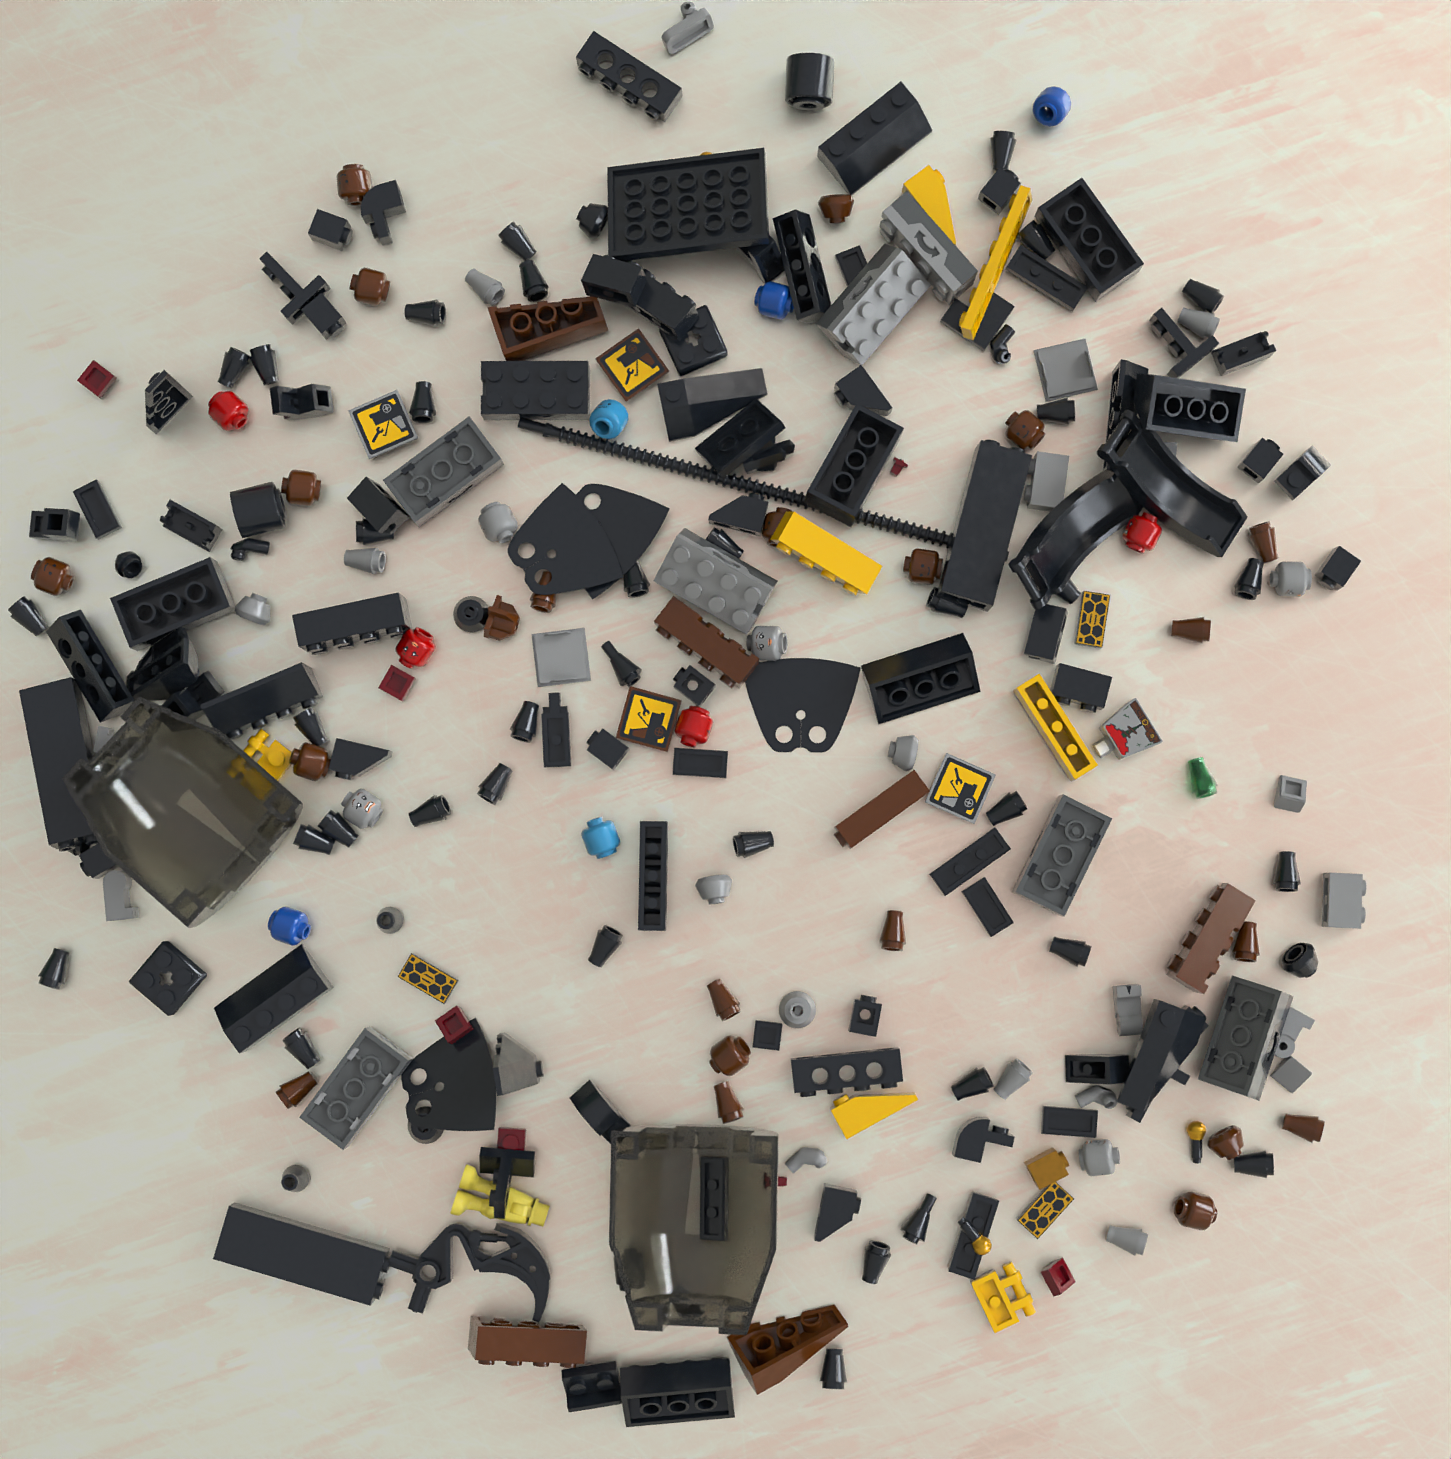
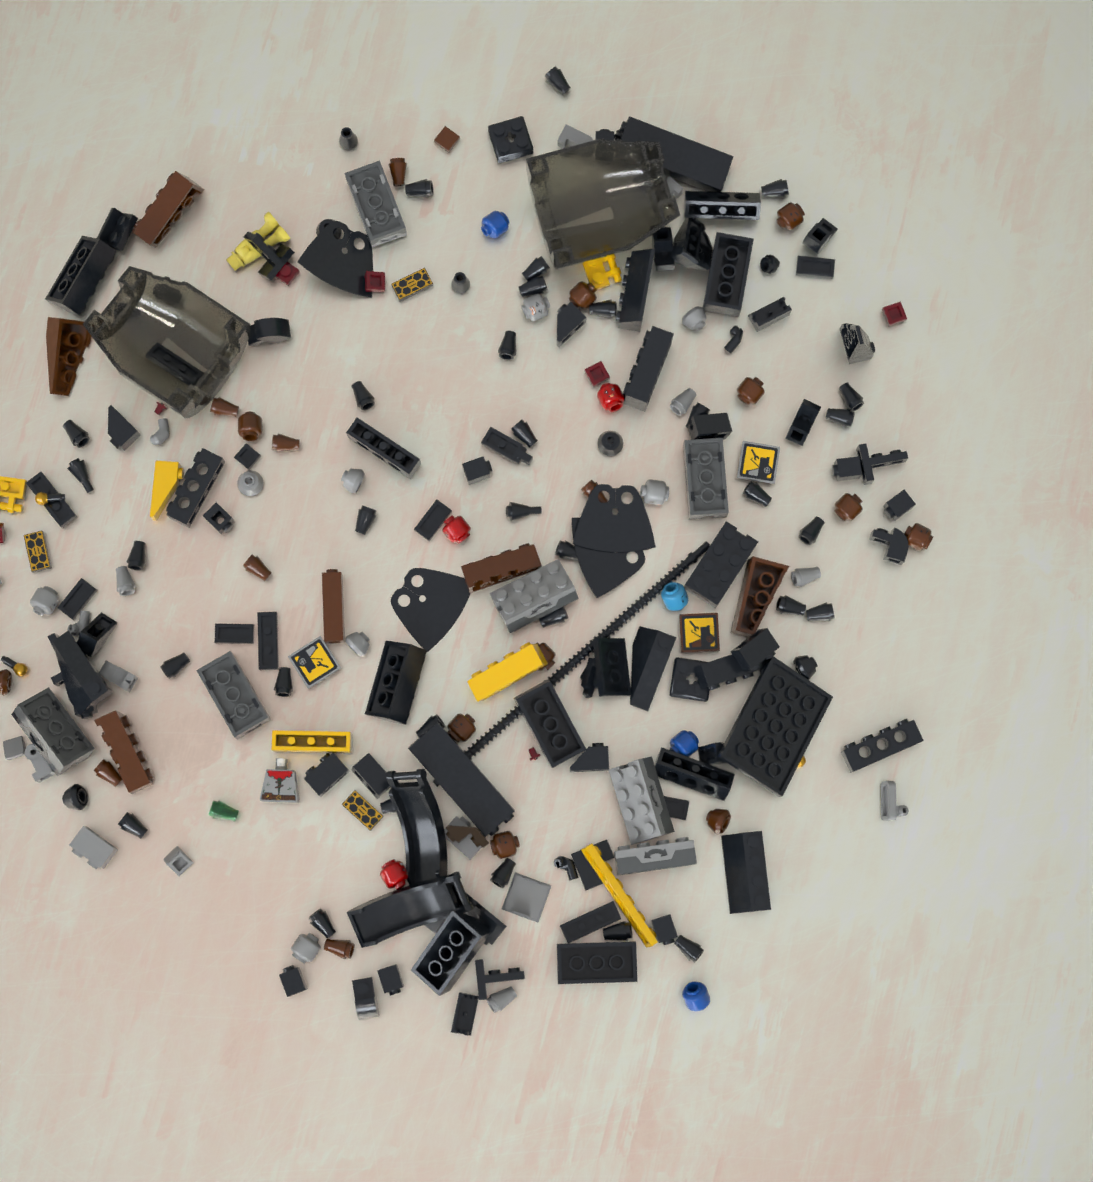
camera: 115 degrees right, 5 degrees down
red head [208,391,249,431] -> none
black brick [213,1202,390,1306] -> none
black slope [214,944,334,1053] -> none
black piece [230,482,287,538] -> none
black piece [389,1223,551,1322] -> none
black cone [477,763,513,805] -> none
reddish brown piece [484,595,520,641] -> none
wedge [493,1033,544,1096] -> none
light grey piece [531,628,591,687] -> none
dark azure head [581,817,620,859] -> none
piece [616,686,682,752] -> none
black brick [673,665,716,707] -> none
black slope [708,493,769,537] -> none
light grey head [746,626,788,661] -> none
black piece [785,53,834,110] -> none
black cone [820,1349,847,1389] -> none
yellow slope [902,165,956,245] -> none
black brick [952,1117,1015,1163] -> none
pearl gold brick [1024,1147,1070,1190] -> none
reddish brown cone [1171,617,1211,643] -> none
black cone [1182,279,1224,313] -> none
none -> reddish brown tile [434,126,460,153]
none -> dark brown slope [446,825,489,848]

